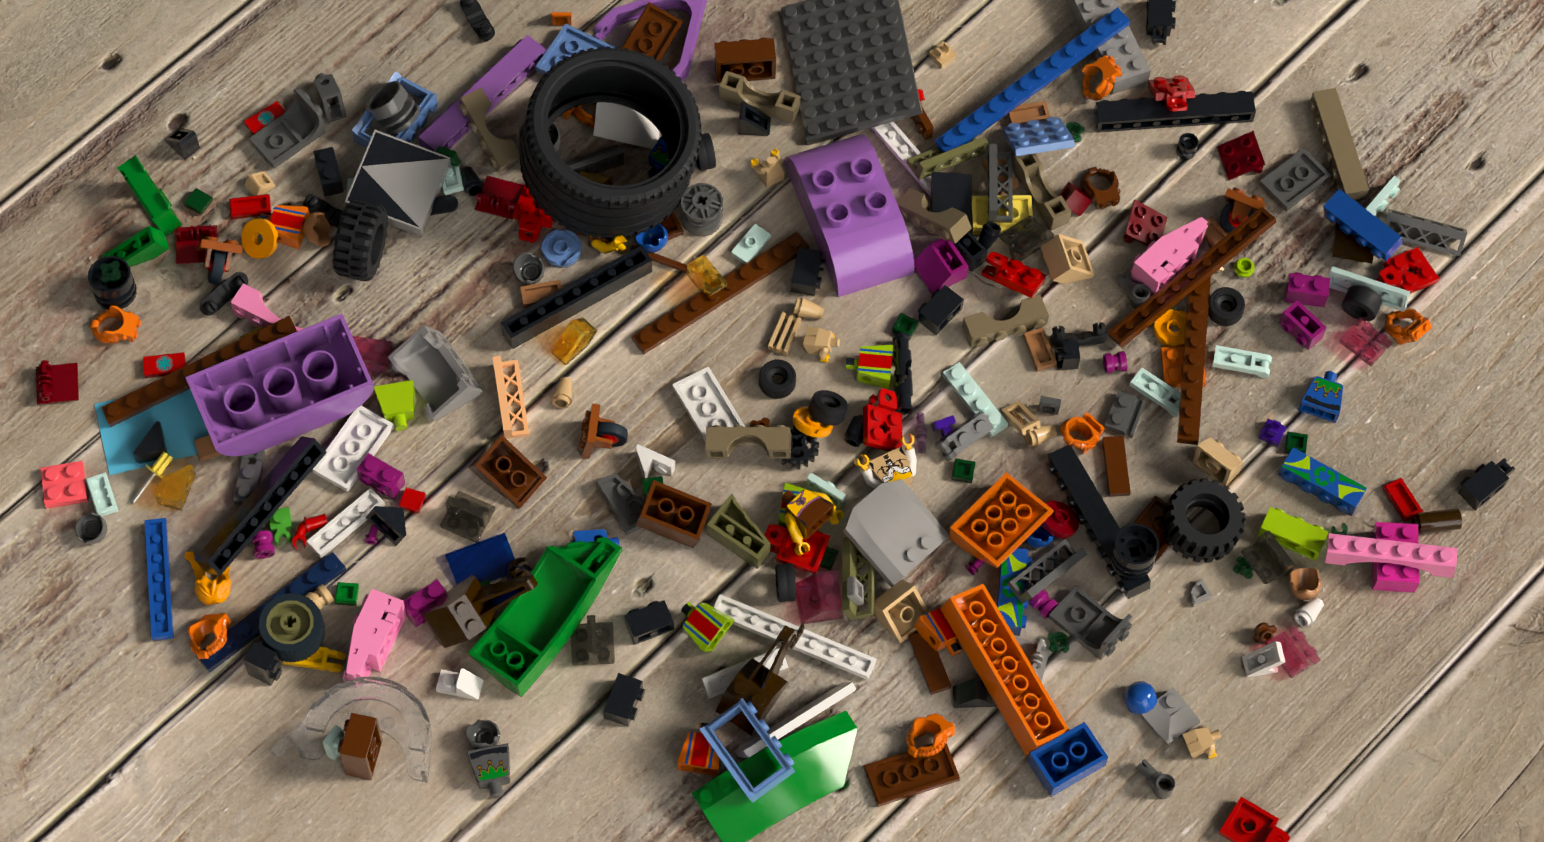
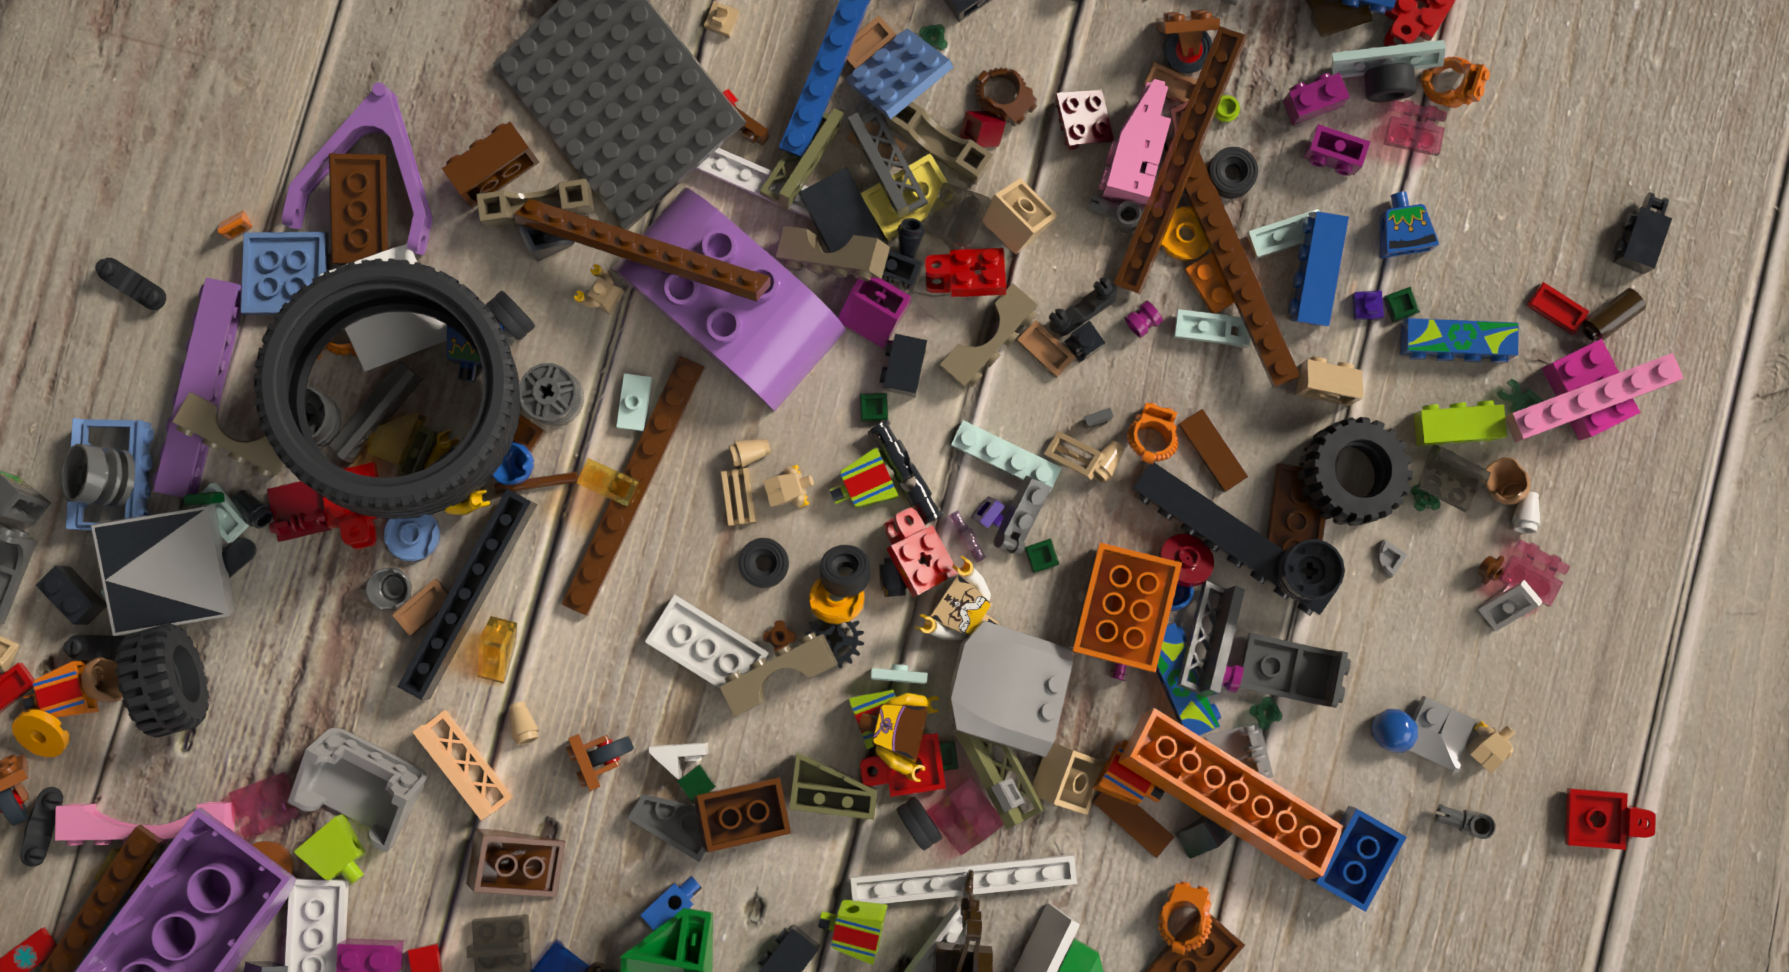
camera: 25 degrees left, 20 degrees up
black brick [791,247,825,296] -> none
dark grey plate [1104,390,1146,438] -> none
none -> reddish brown plate [514,199,771,302]
none -> blue brick [1288,211,1349,326]

